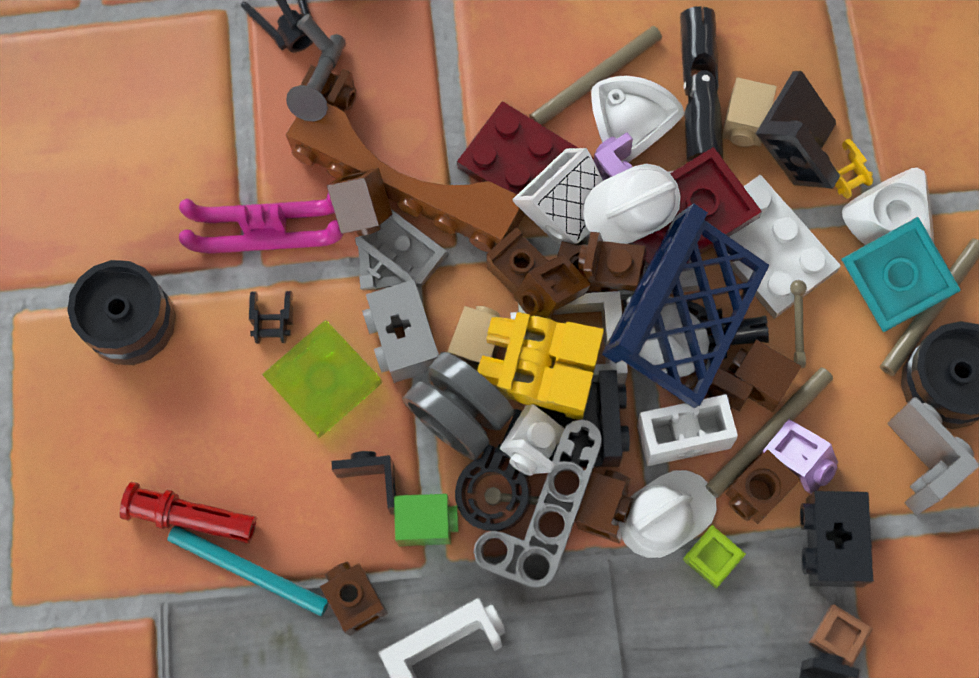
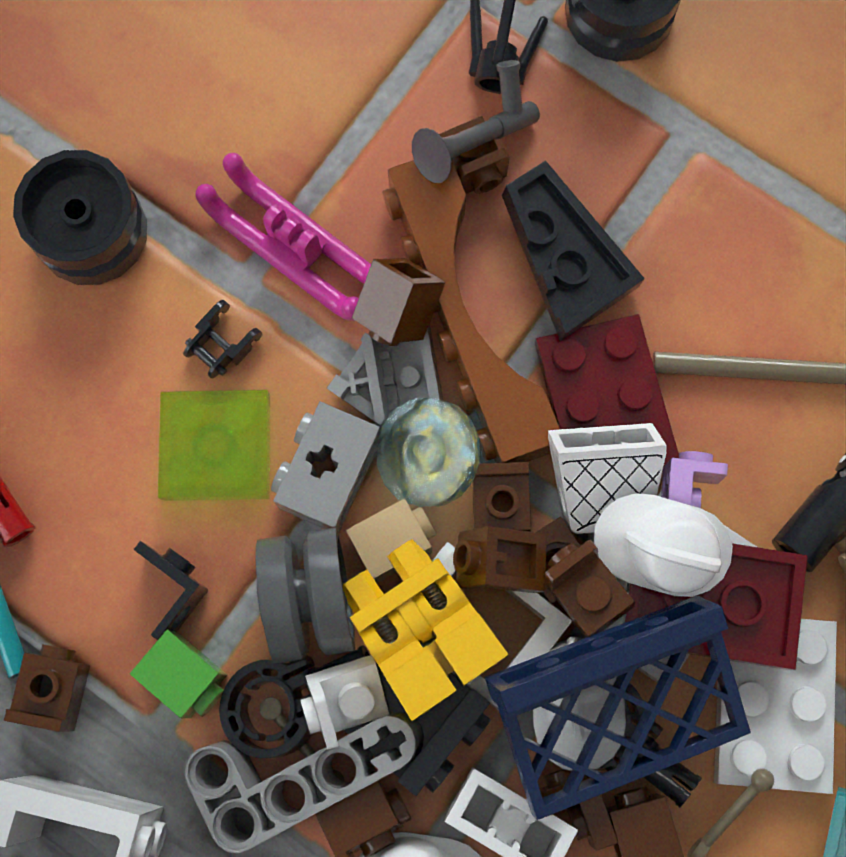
camera: 40 degrees right, 5 degrees up
white hat [591,76,684,162] -> none
none -> clear light blue tile [377,398,480,507]
none -> black wing [502,160,645,341]

